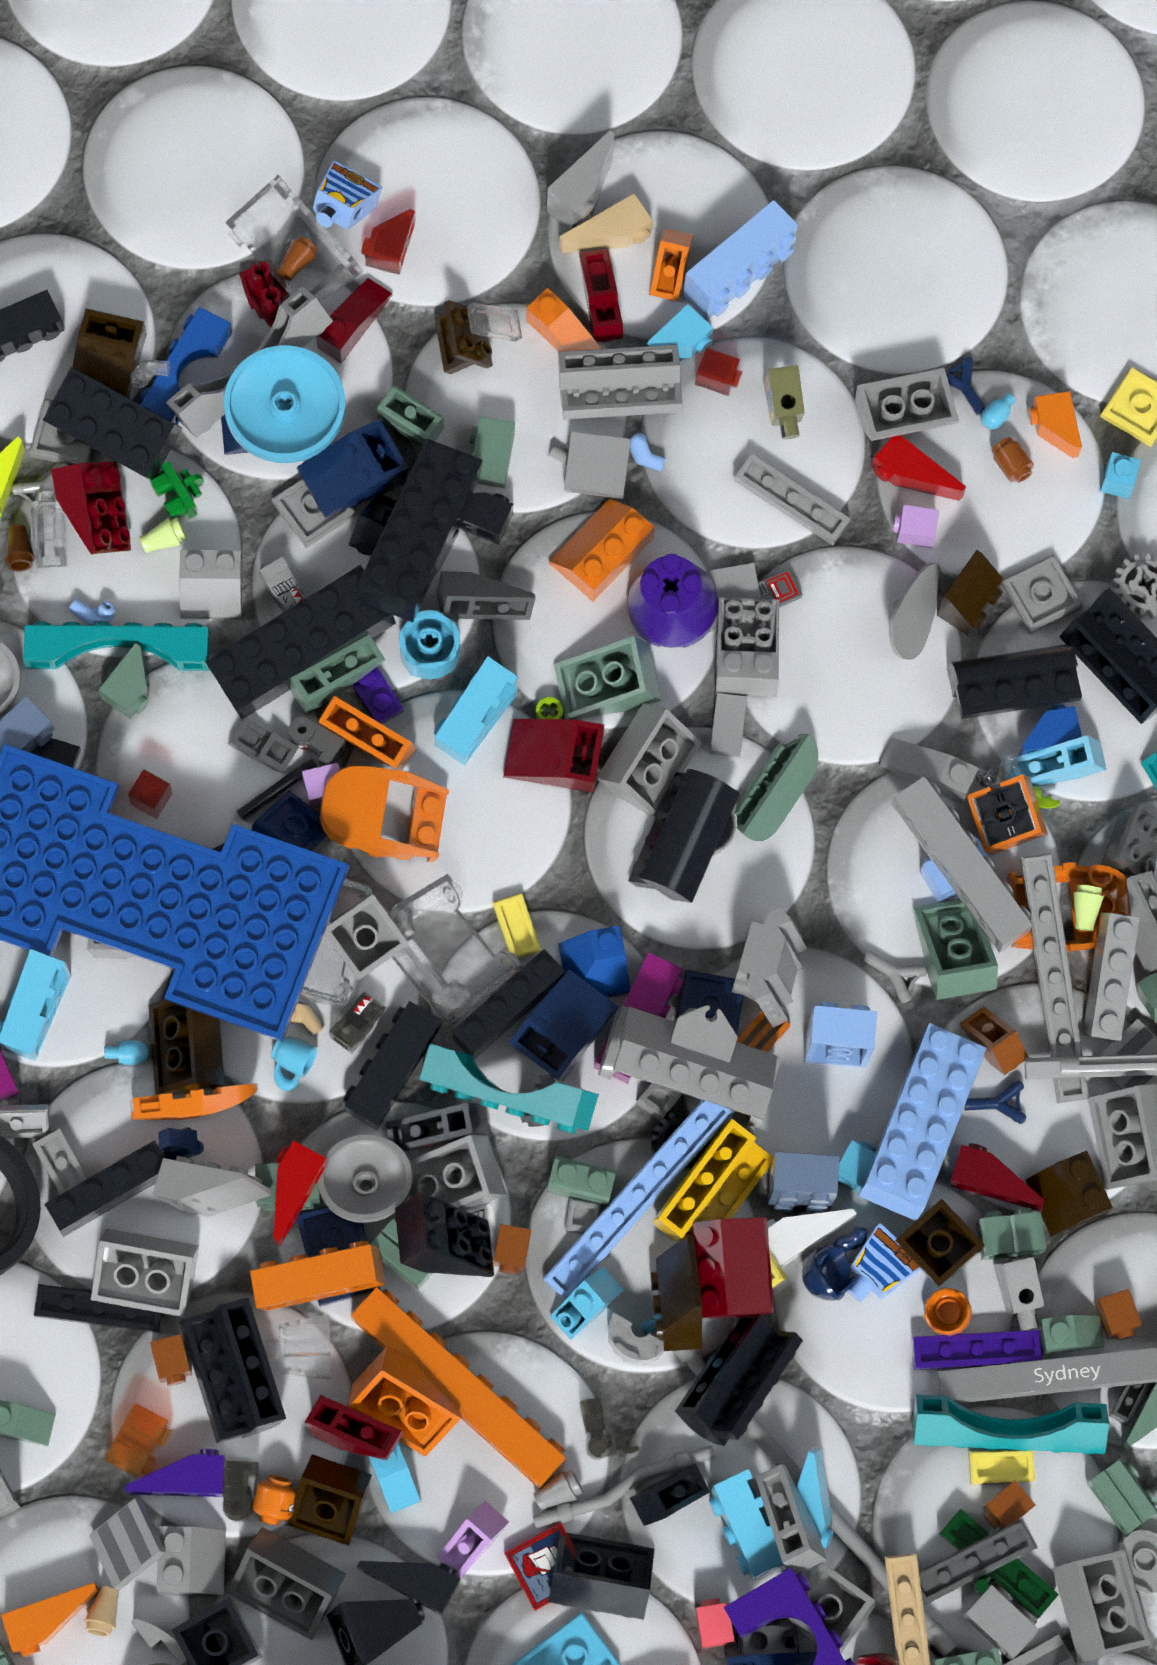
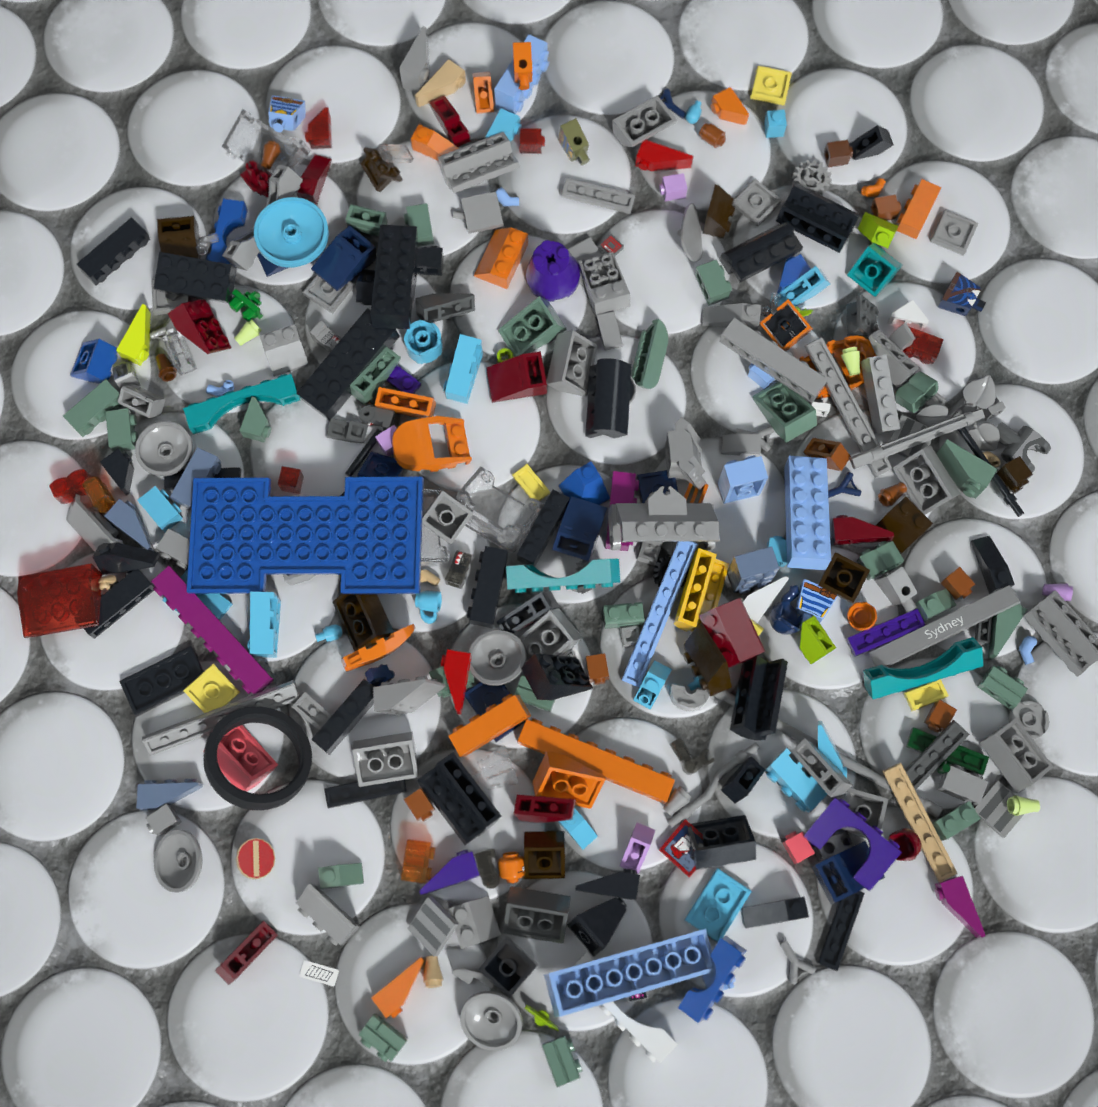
camera: 15 degrees left, 0 degrees up
none -> orange torso [513,42,532,90]
none -> sand green brick [695,260,732,306]
none -> light grey slope [721,434,762,456]
none -> lime slope [800,615,836,664]
none -> white tile [811,402,831,417]
none -> dark orange cone [878,482,907,506]

